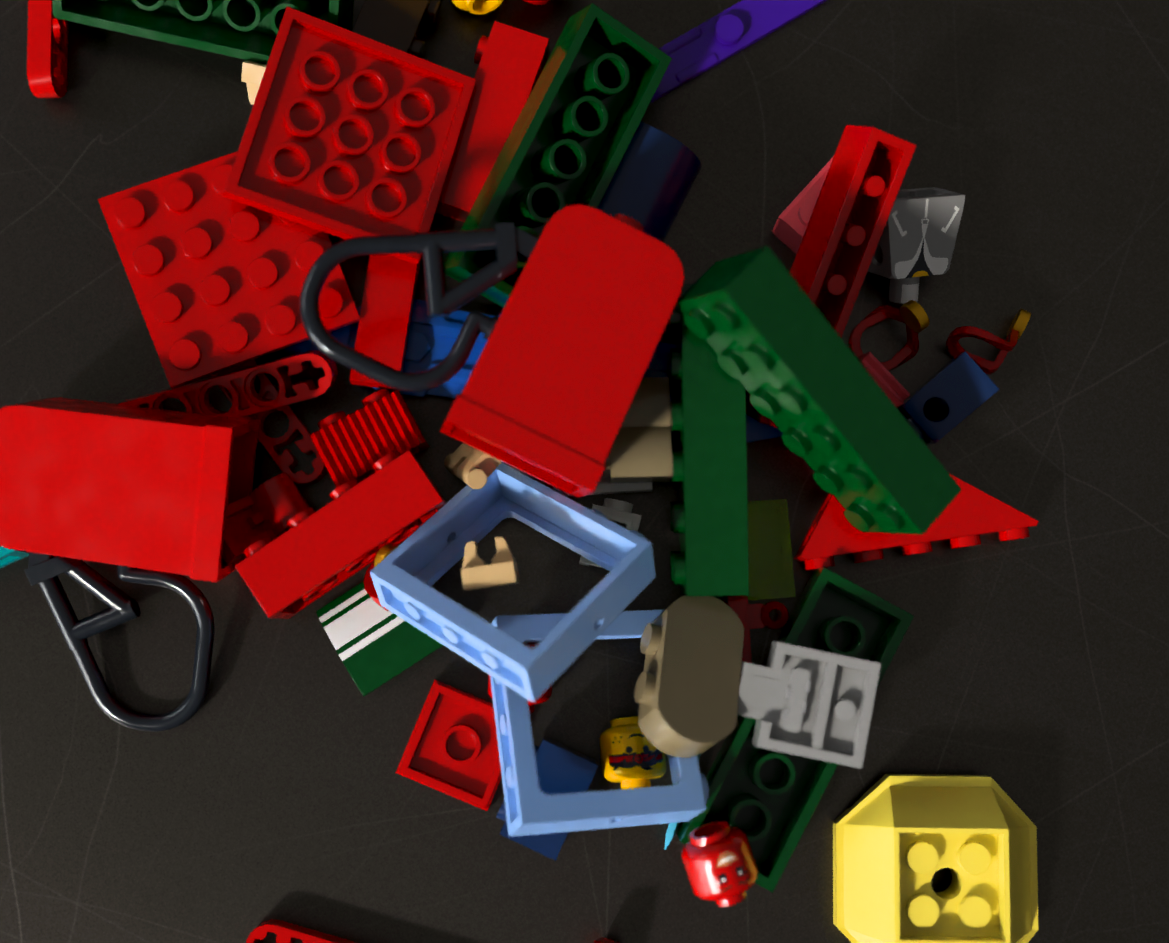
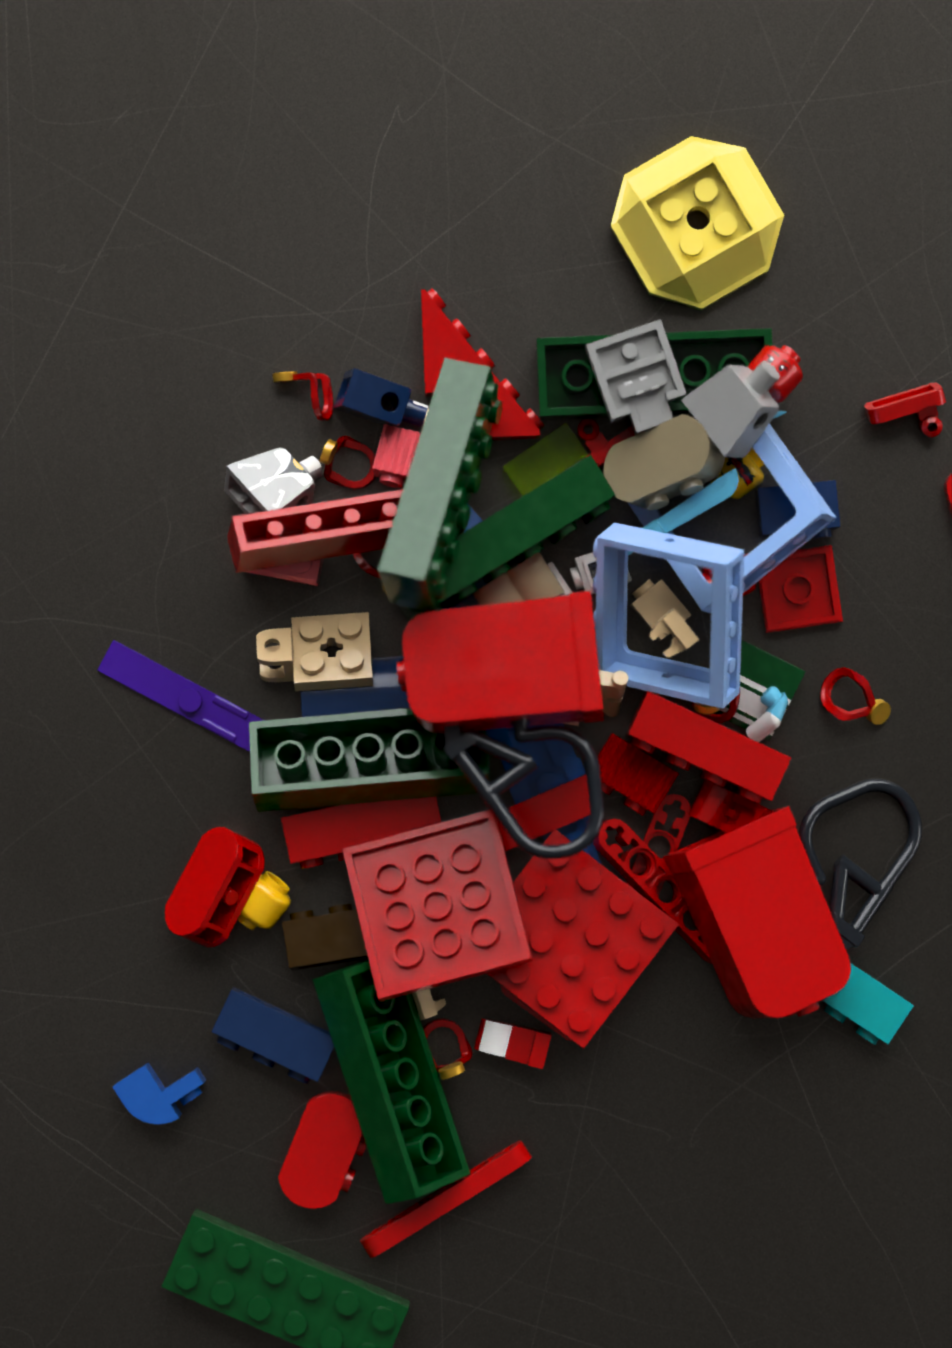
camera: 115 degrees left, 5 degrees up
none -> tan plate [256,612,373,691]
none -> red piece [423,1018,472,1080]
none -> red leg [474,1018,552,1069]
none -> medium azure piece [628,468,738,556]
none -> tan brick [630,579,691,641]
none -> light grey torso [681,361,780,458]
none -> arm [746,686,788,742]
none -> red piece [820,667,891,725]

